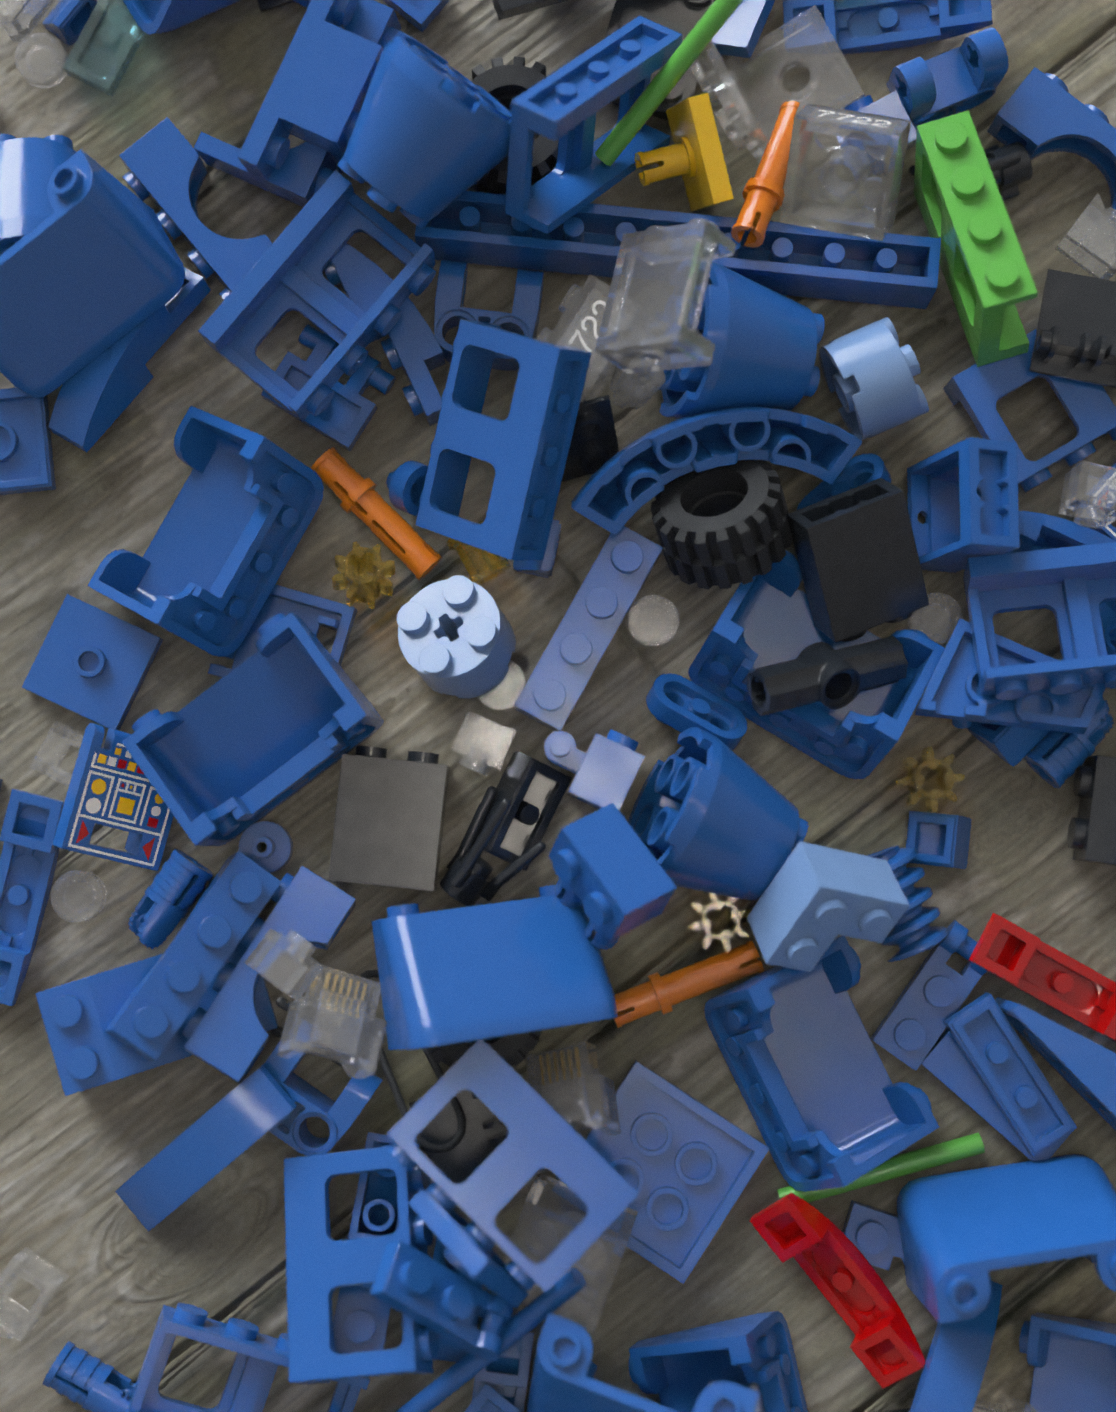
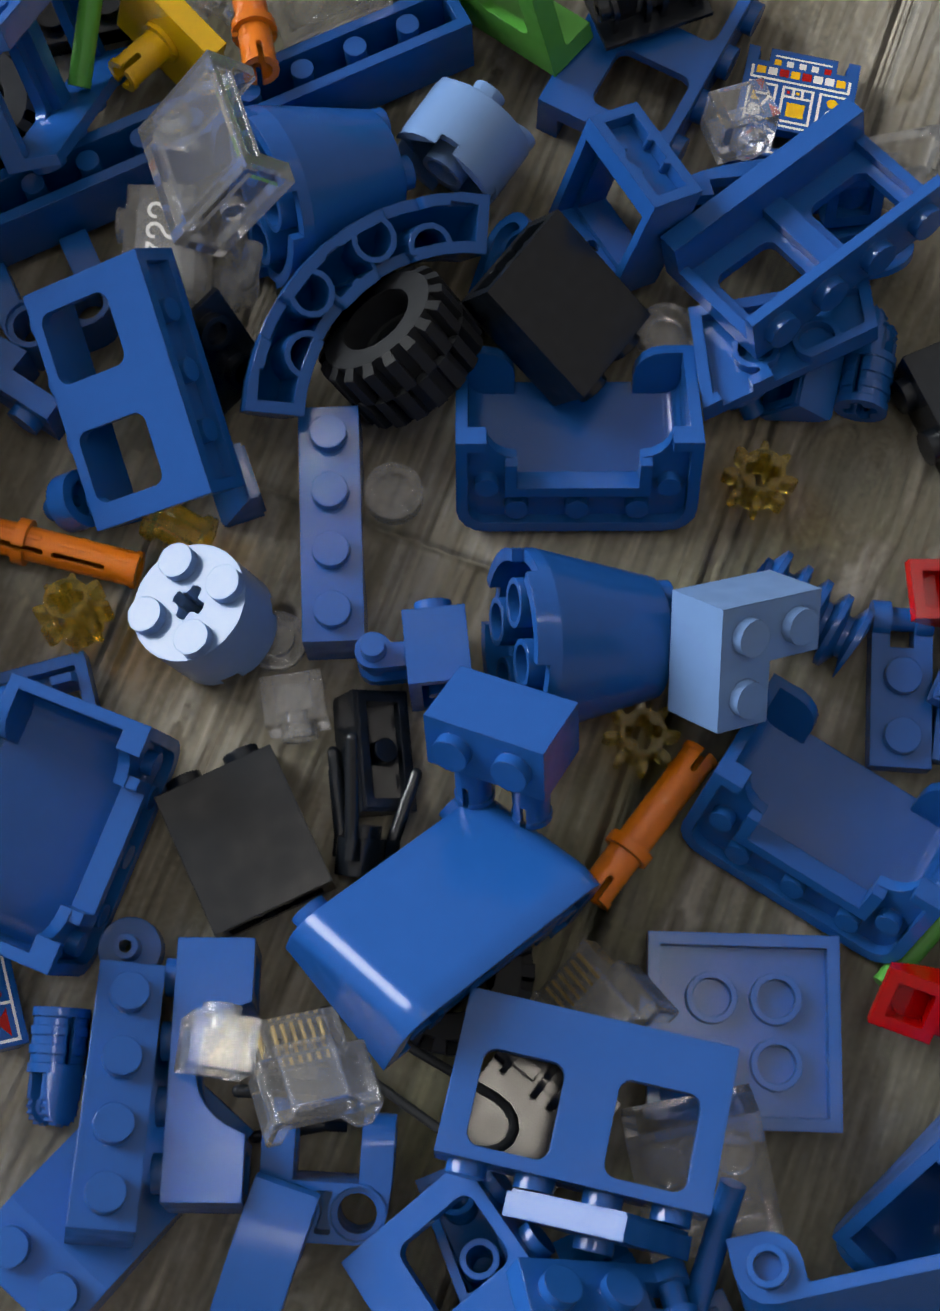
camera: 30 degrees left, 10 degrees down
blue plate [646,673,747,750] -> none
black piece [747,636,908,716] -> none
blue slope [906,811,971,869] -> none

